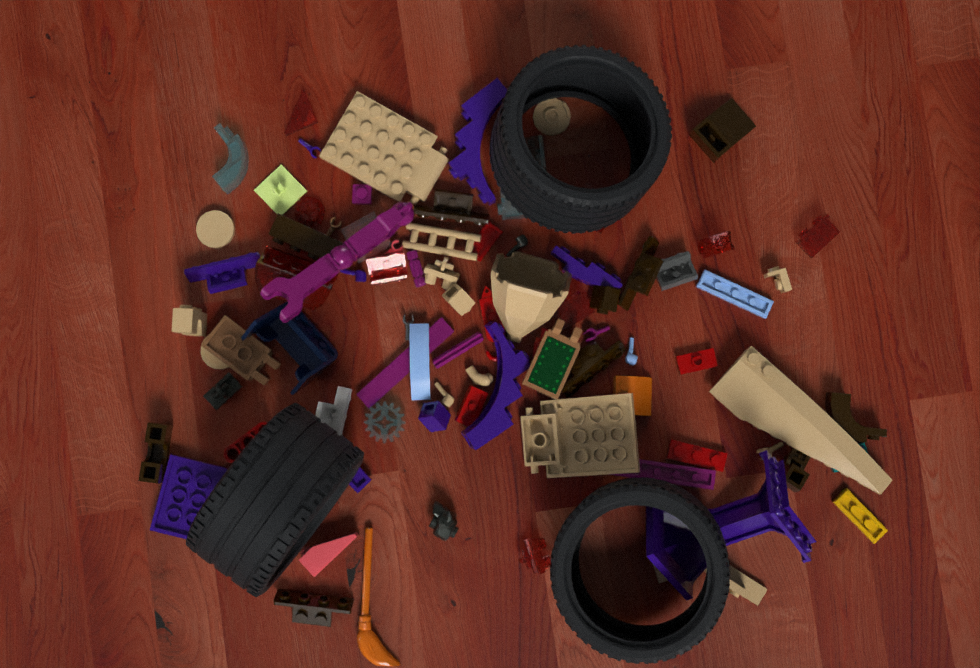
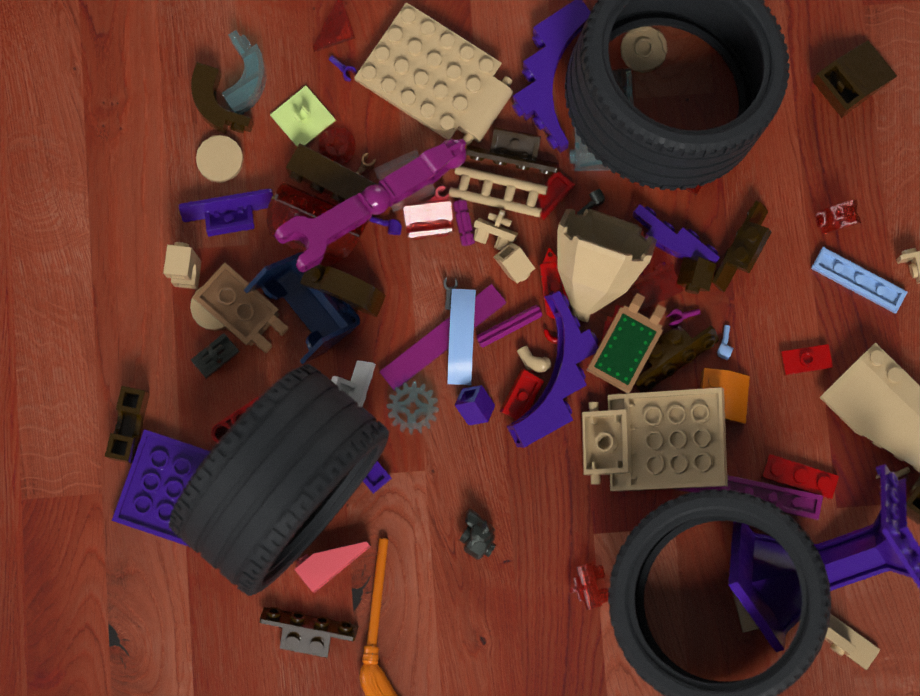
camera: 10 degrees right, 5 degrees down
magenta plate [352,184,372,205] -> none
tan hand [434,382,454,407] -> none
dark grey bracket [656,251,698,291] -> none
none -> dark brown arch [191,62,254,134]
none -> dark brown arch [300,264,386,317]

